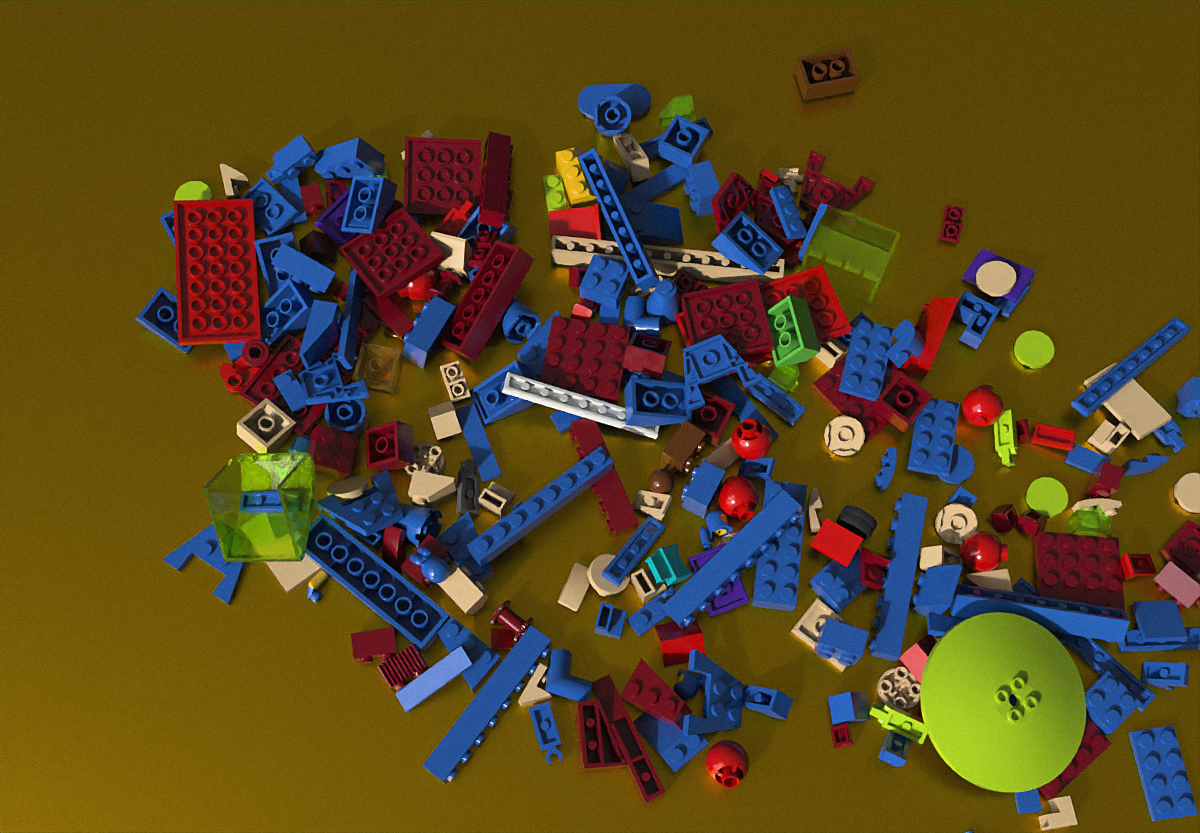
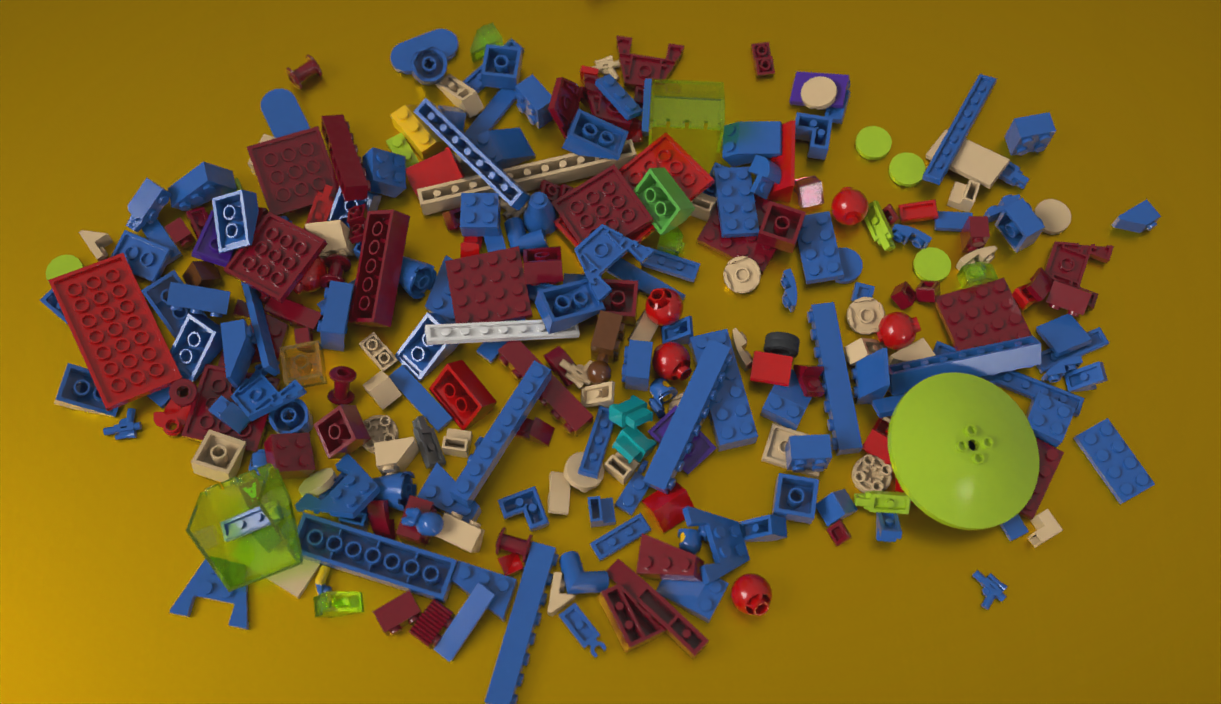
camera: 20 degrees left, 0 degrees up
none -> blue piece [103,408,142,440]
none -> blue tile [261,89,310,138]
none -> dark red hose [286,55,322,90]
none -> dark red slope [294,327,315,352]
none -> clear neon green slope [313,591,364,618]
none -> dark red hose [327,366,357,405]
none -> blue brick [362,147,406,198]
none -> red slope [429,360,497,431]
none -> blue brick [498,486,549,531]
none -> dark red slope [515,417,555,447]
none -> dark red slope [543,346,577,387]
none -> tan piece [559,359,593,389]
none -> blue tile [590,513,652,562]
none -> teal piece [609,395,653,429]
none -> blue slope [722,121,782,167]
none -> blue brick [772,473,819,524]
none -> clear pink piece [794,175,824,208]
none -> lime tile [889,152,926,187]
none -> blue slope [892,224,932,249]
none -> blue brick [994,198,1045,253]
none -> dark red slope [1026,267,1054,302]
none -> blue slope [1041,355,1083,383]

